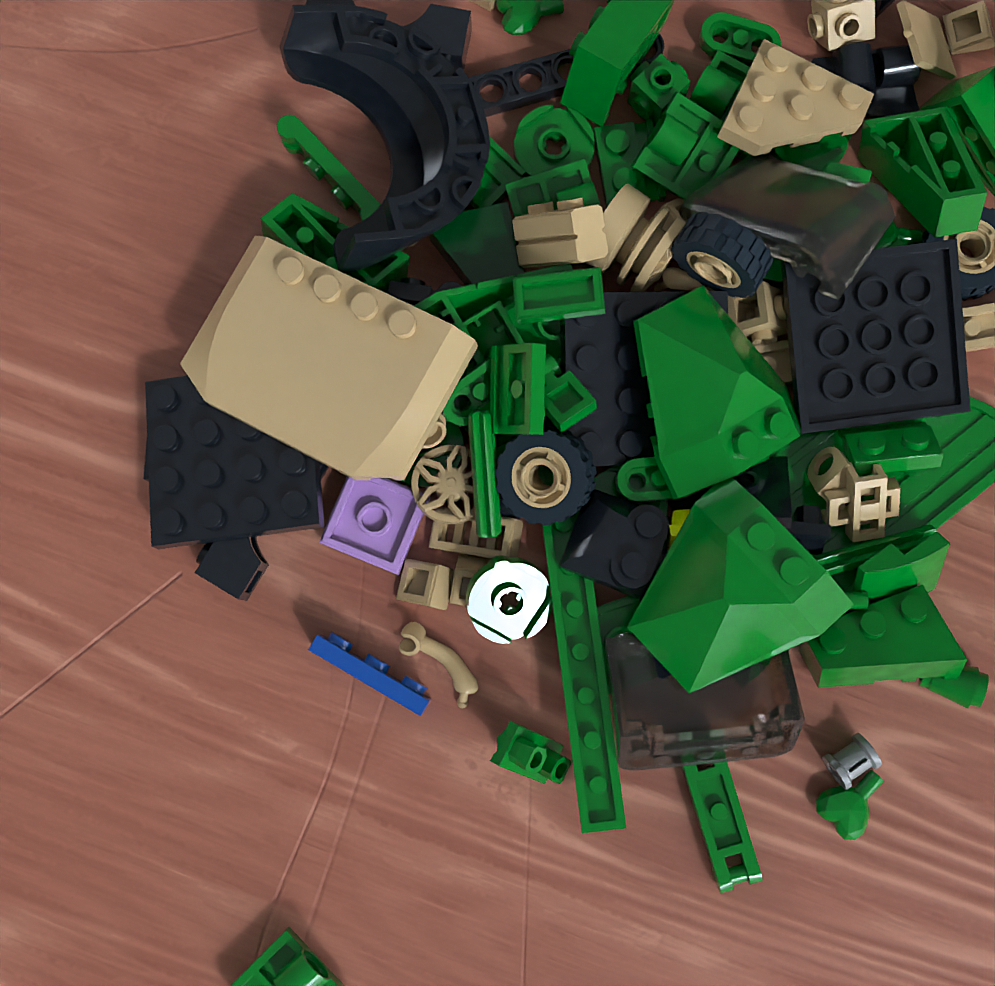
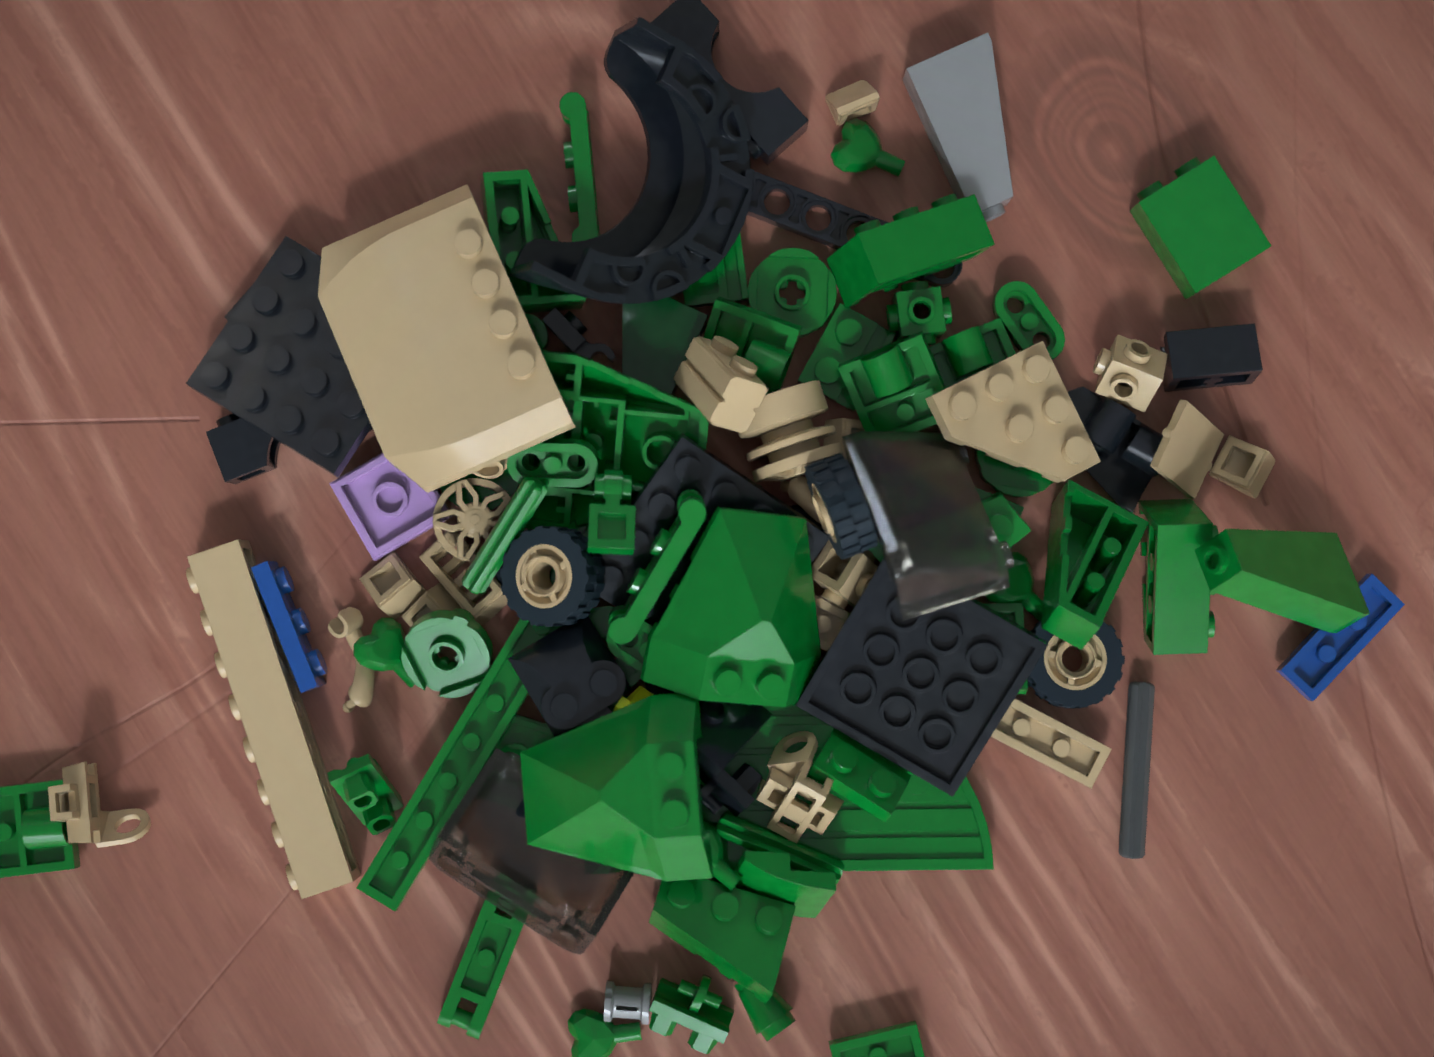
camera: 40 degrees right, 5 degrees up
green plate [490,343,546,435] -> none
green tile [513,267,606,325] -> none
none -> tan piece [48,762,151,848]
none -> tan brick [186,539,361,899]
none -> green rock [353,617,415,688]
none -> green plate [608,490,706,644]
none -> green hips [649,974,735,1054]

